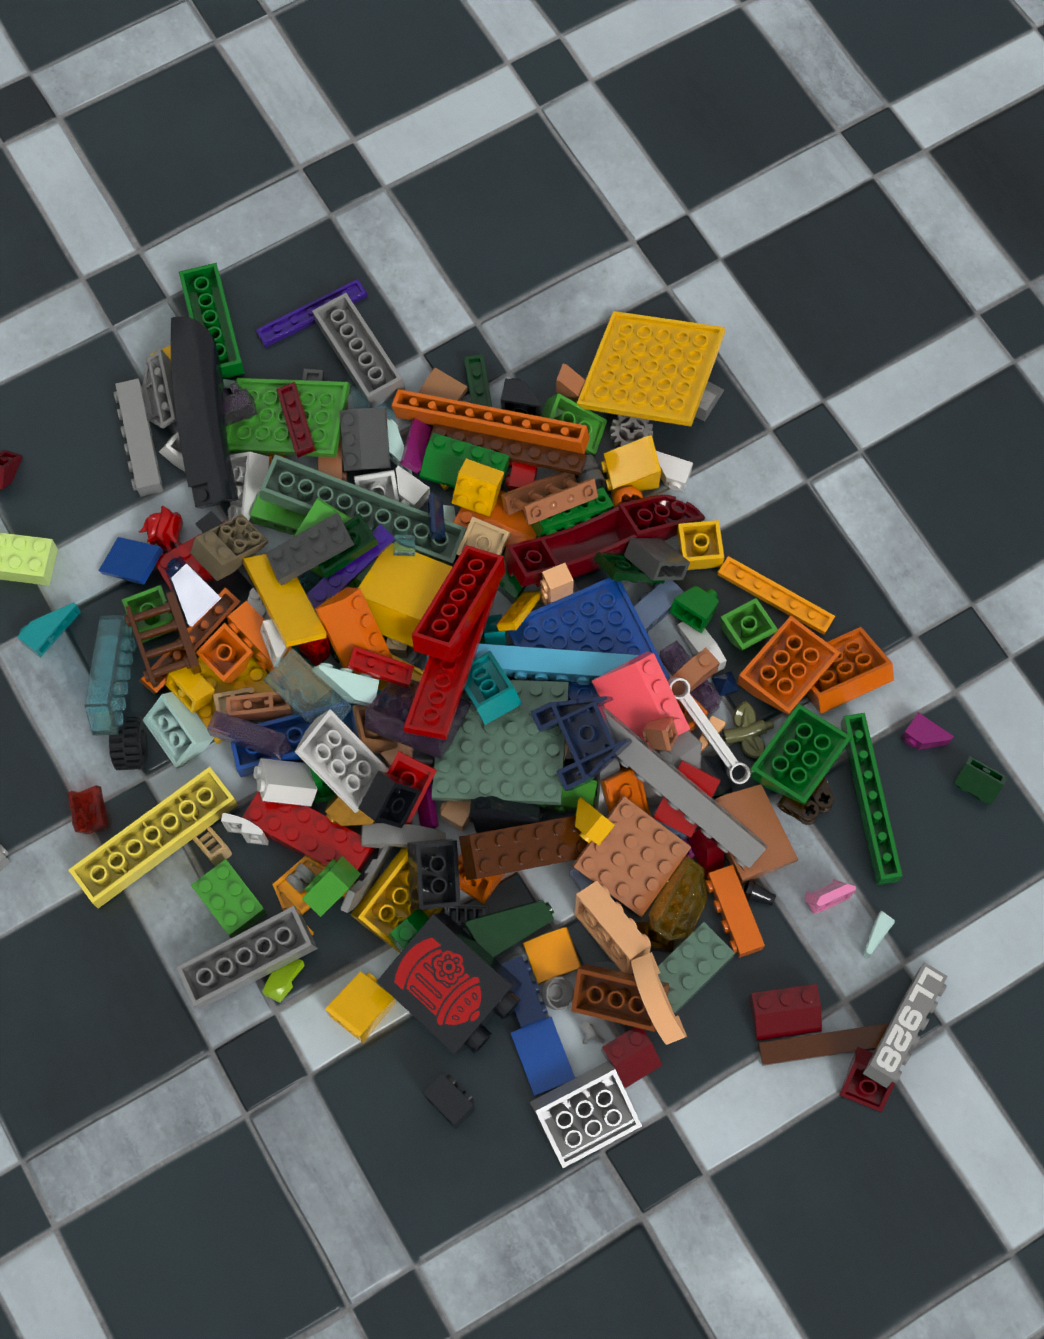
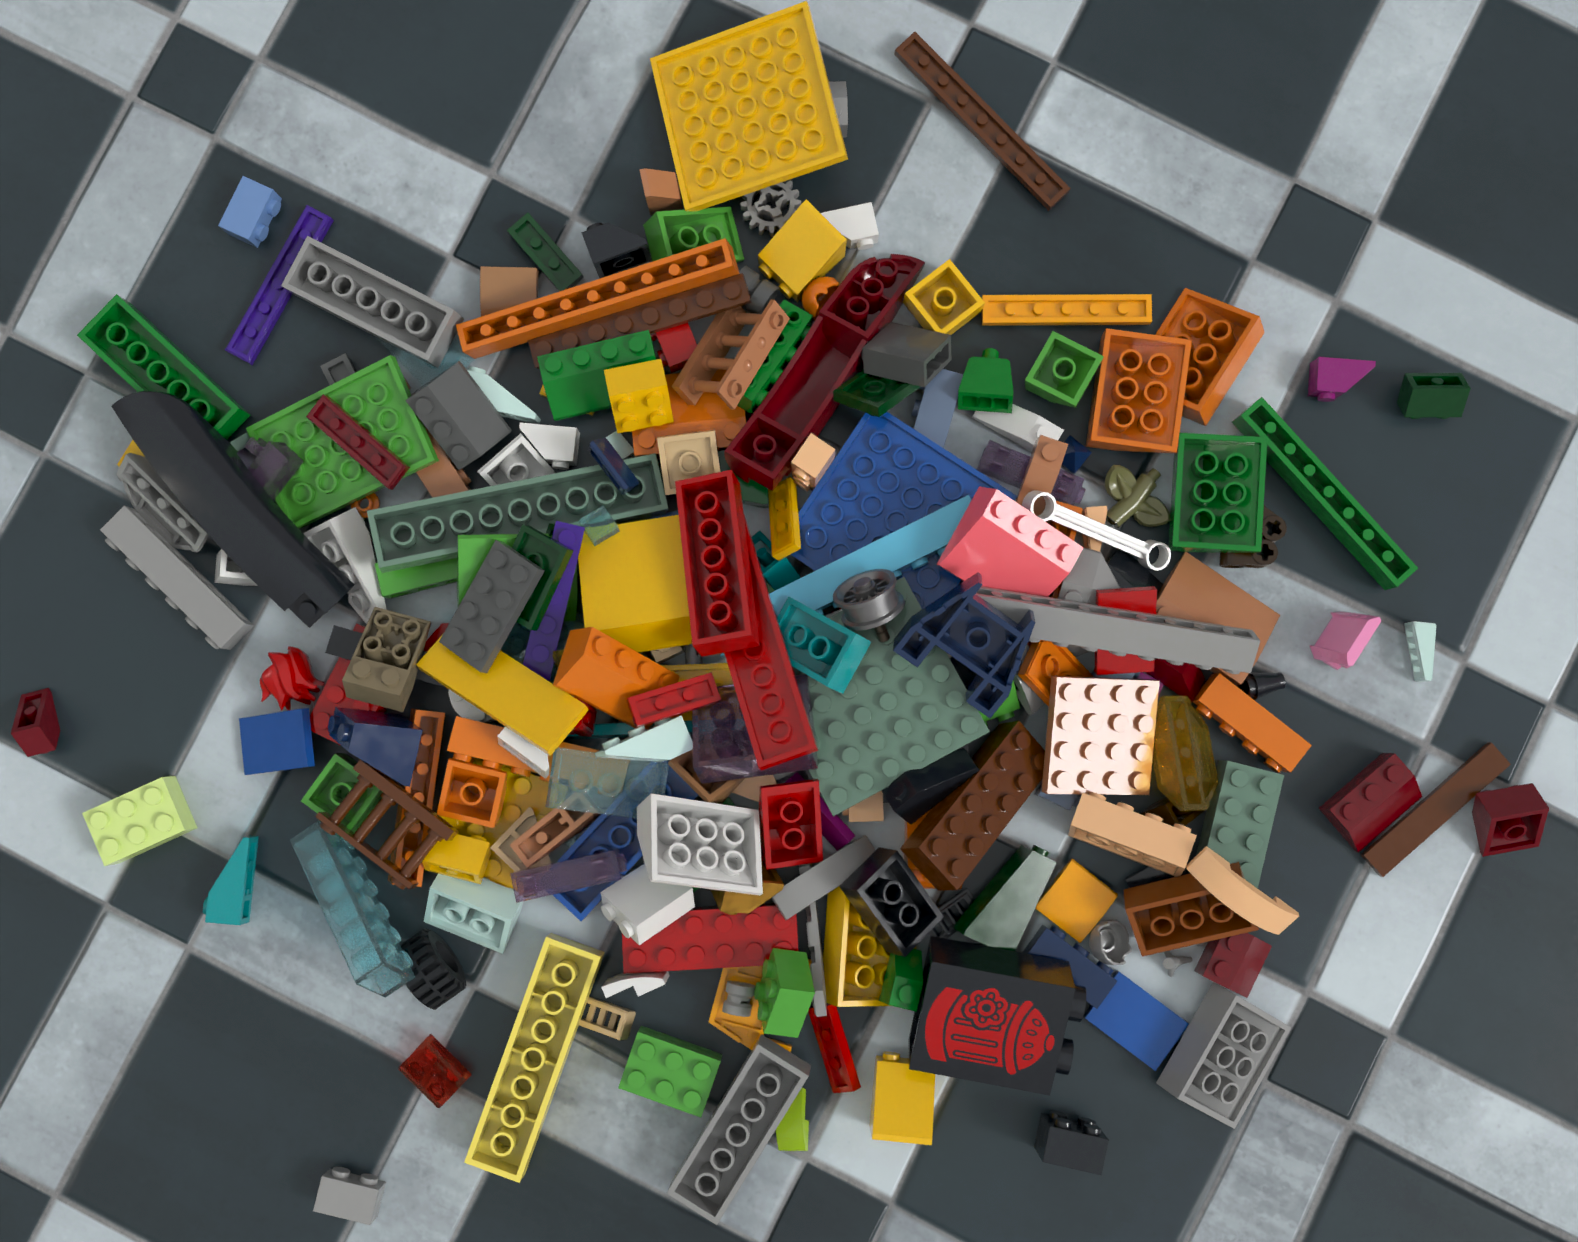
camera: 30 degrees left, 15 degrees up
black brick [358,770,422,828] -> none
magenta tile [400,418,431,473] -> none
yellow slope [575,797,615,845] -> none
nougat slope [643,716,678,751] -> none
light grey brick [863,962,948,1088] -> none
none -> medium blue brick [218,176,282,248]
none -> red plate [808,1004,861,1093]
none -> flat silver wheel [833,569,905,642]
none -> reddish brown plate [894,32,1071,211]

